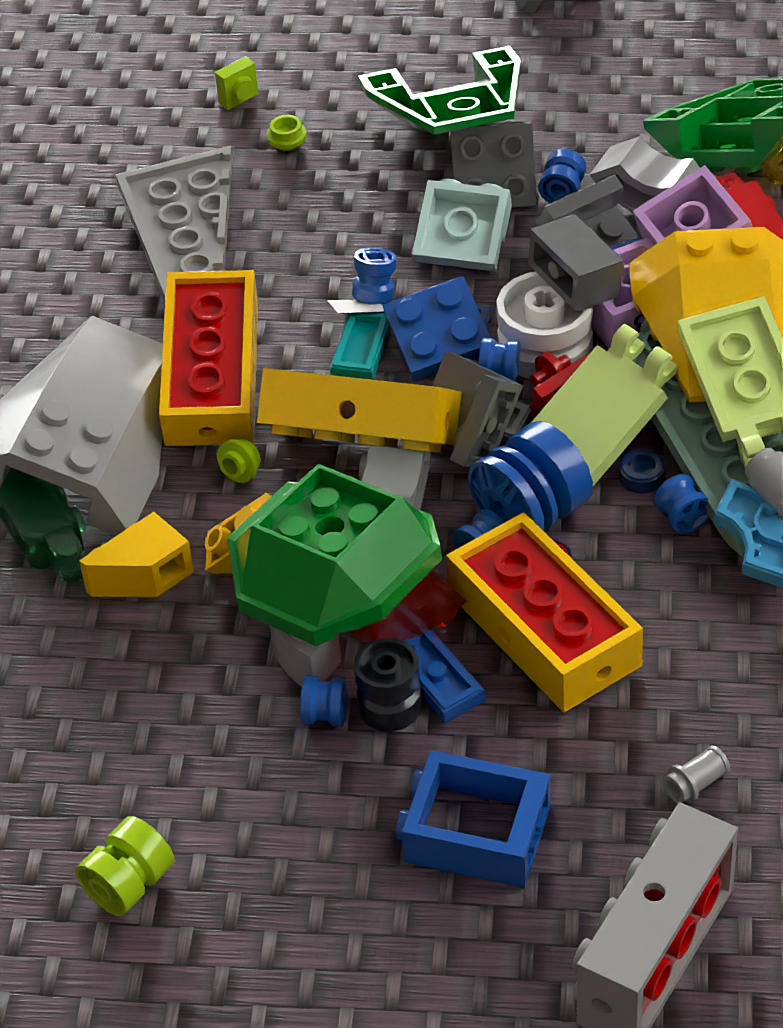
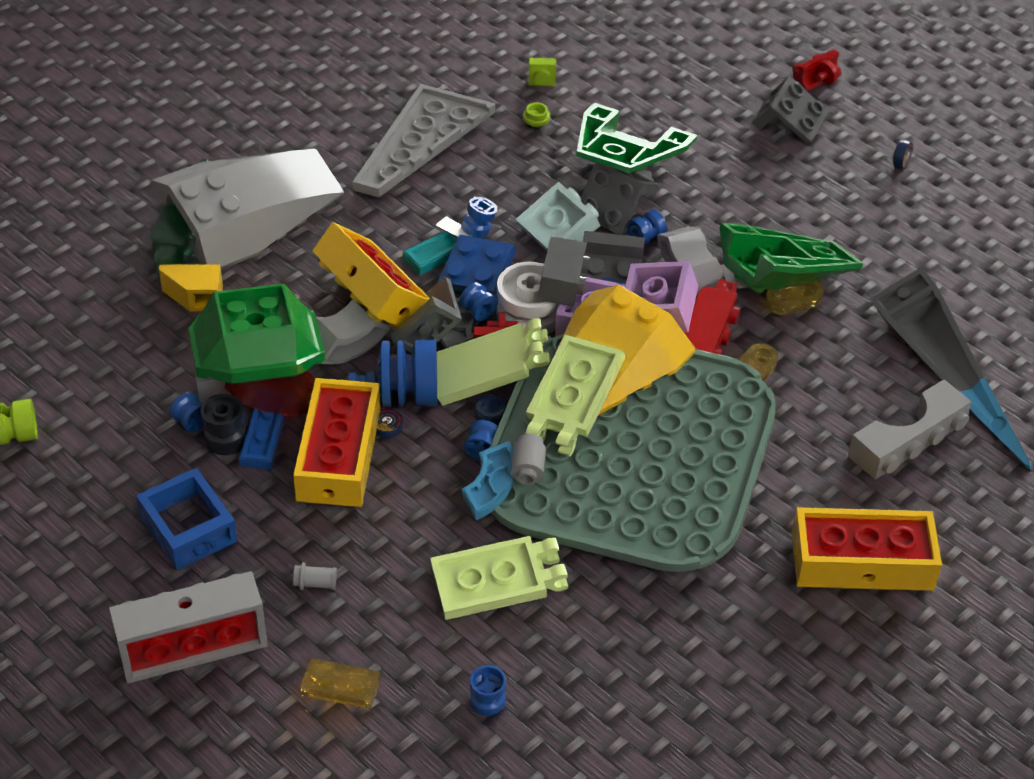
camera: 35 degrees right, 0 degrees up
brick [159,270,258,446] -> none
lime plate [217,439,261,483] -> none

